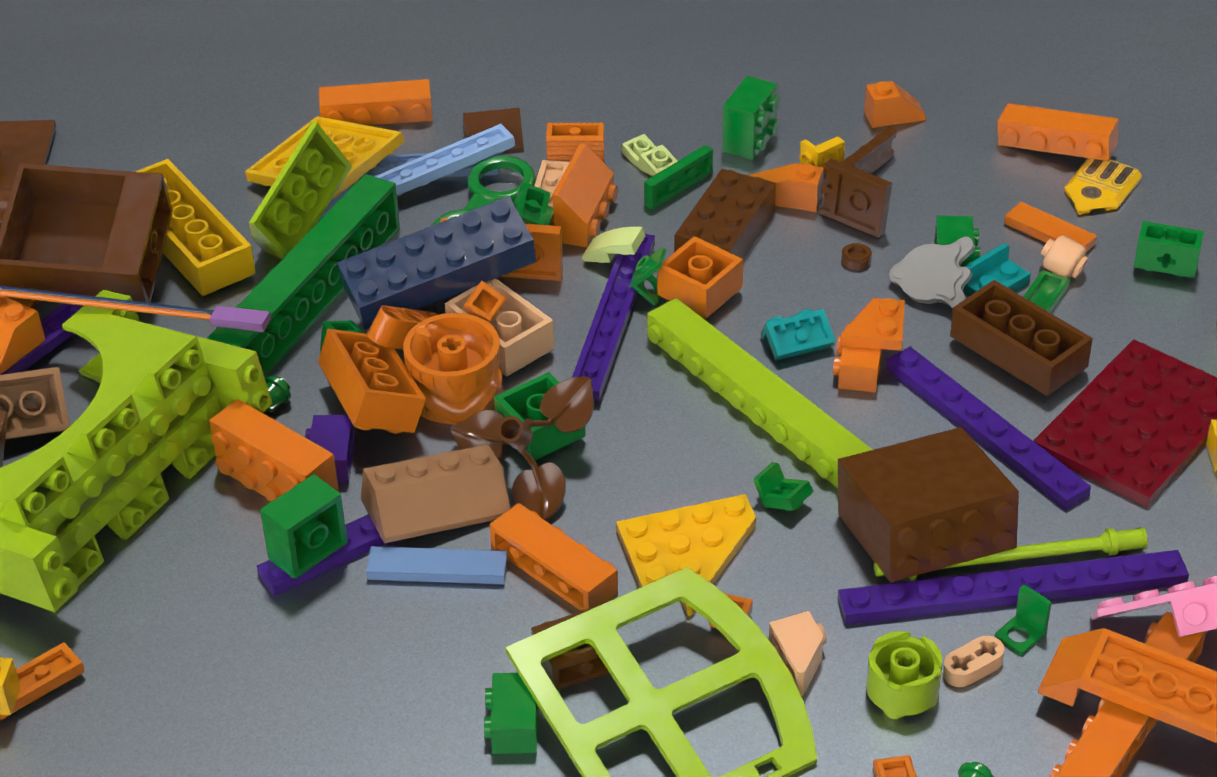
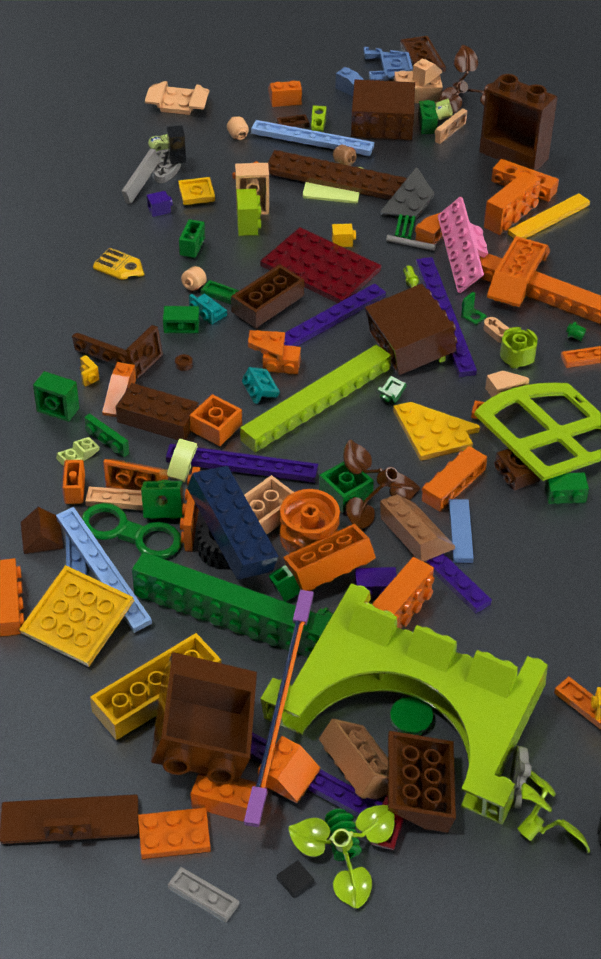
camera: 95 degrees left, 5 degrees up
lime slope [249,121,352,259] -> none
green brick [260,474,348,579] -> none
orange beam [367,306,438,349] -> none
orange slope [462,281,507,323] -> none
green bracket [630,247,667,306] -> none
orange slope [864,81,926,128] -> none
light grey tile [889,237,975,308] -> none
orange brick [997,103,1119,161] -> none
orange tile [1004,202,1097,252] -> none

